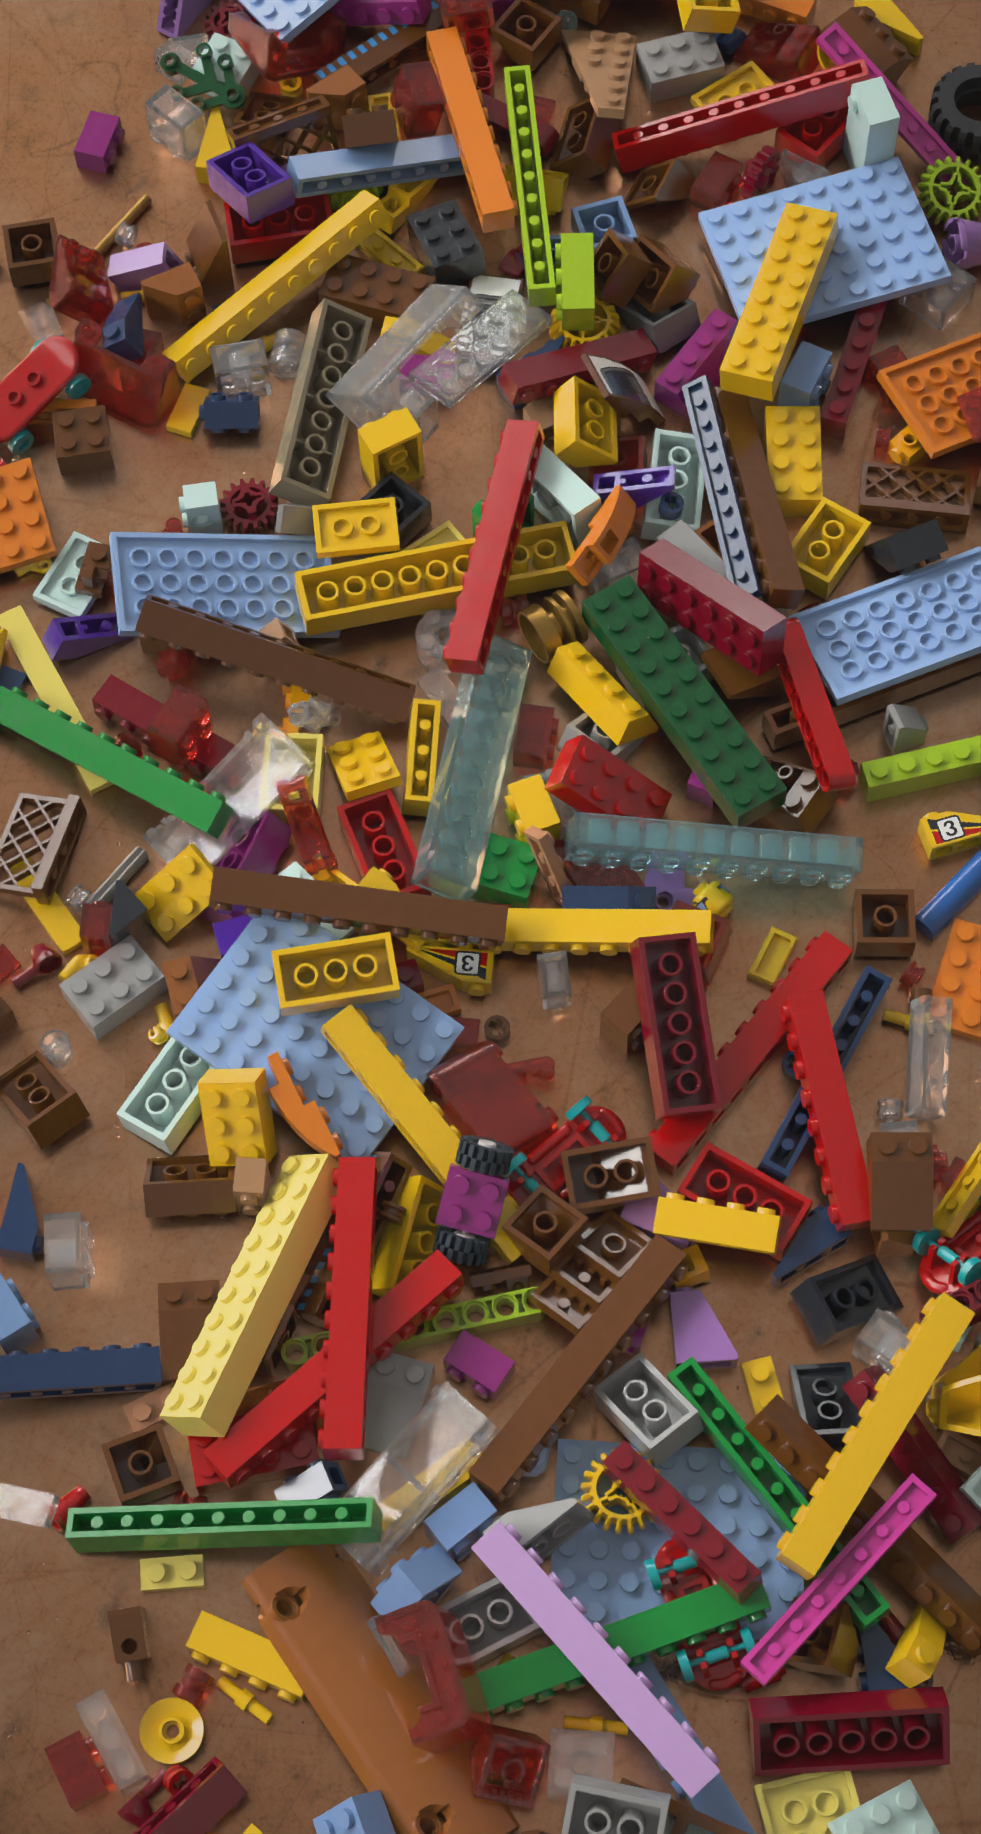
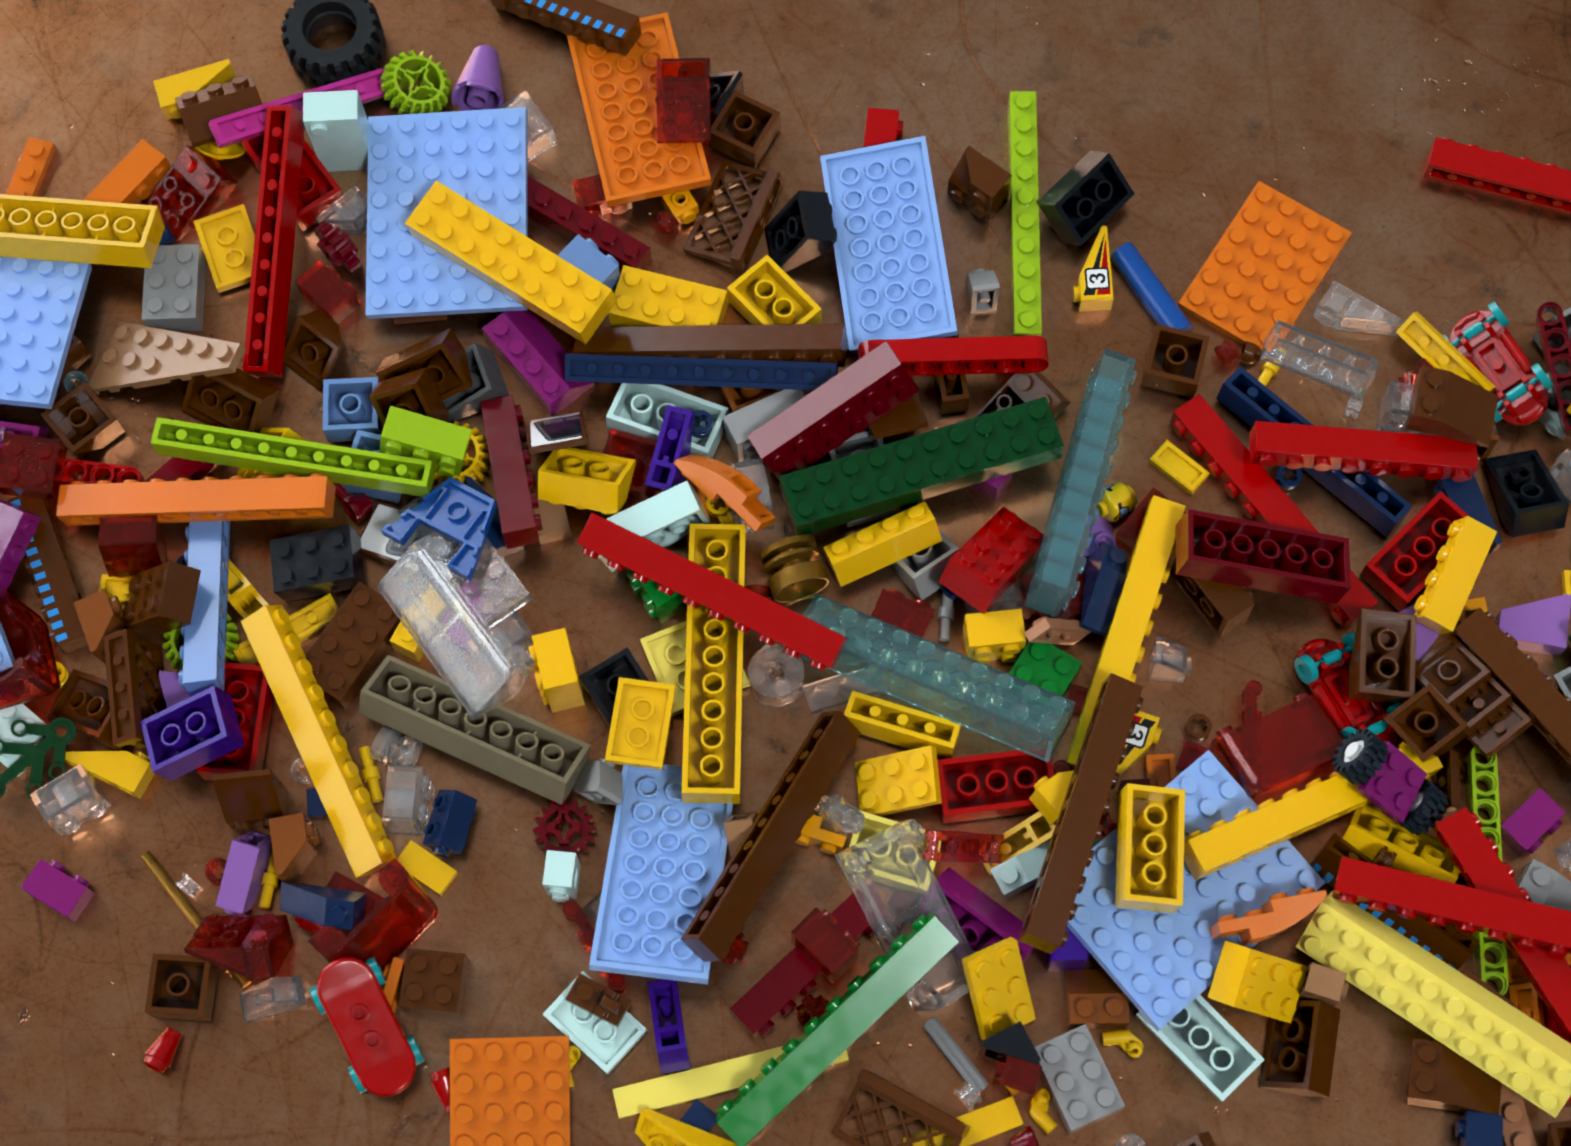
camera: 75 degrees left, 5 degrees up
none -> blue wing [381,477,497,582]

